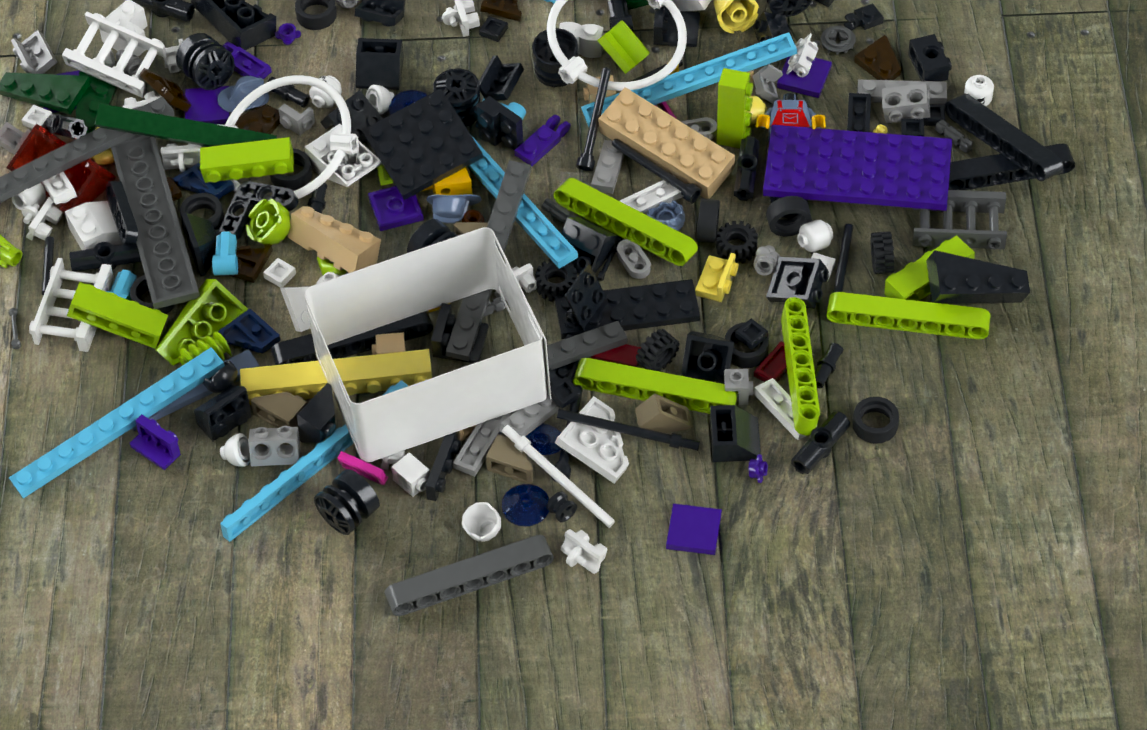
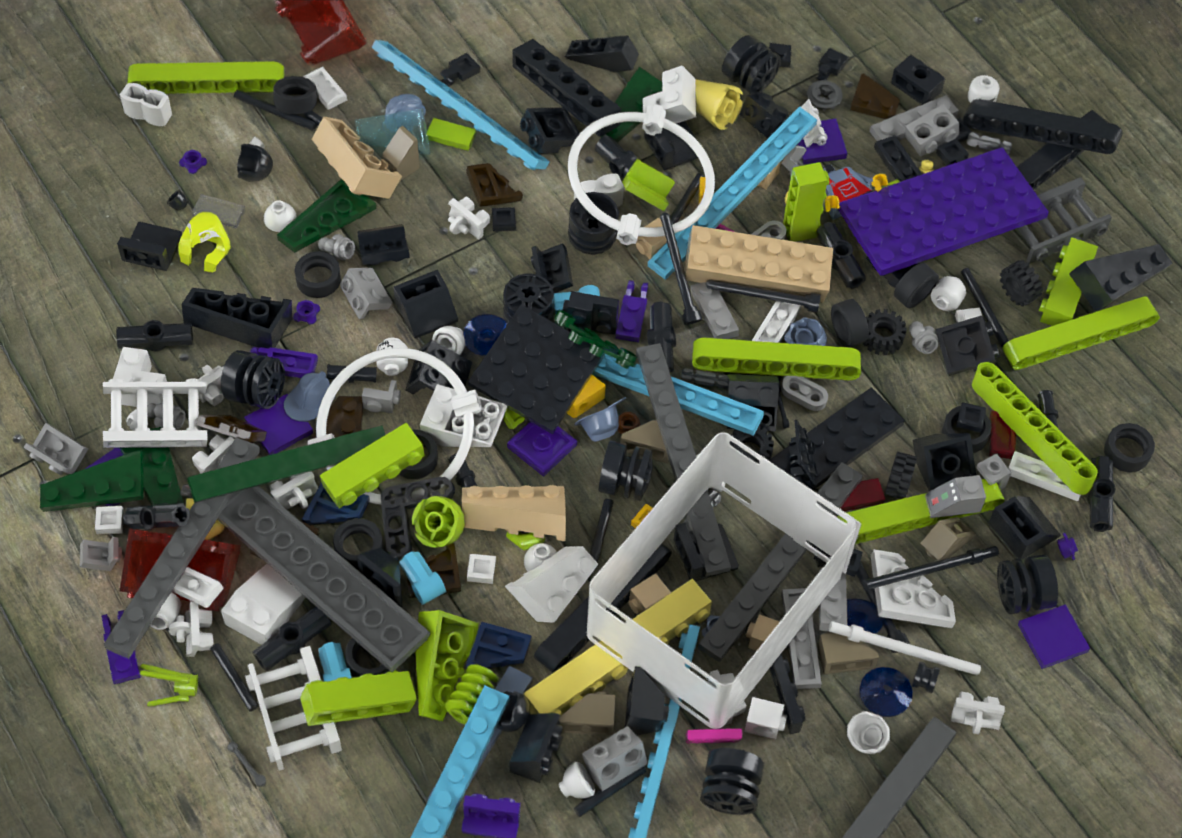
camera: 35 degrees left, 5 degrees up
black beam [106,181,138,244] -> none
light yellow bracket [695,253,739,302] -> none
none -> light grey bracket [340,268,392,319]
none -> dark green plant [554,310,638,369]
none -> black bar [574,766,646,817]
none -> black piece [647,301,676,373]
none -> light grey slope [925,475,986,518]
none -> black wheel [997,554,1059,615]

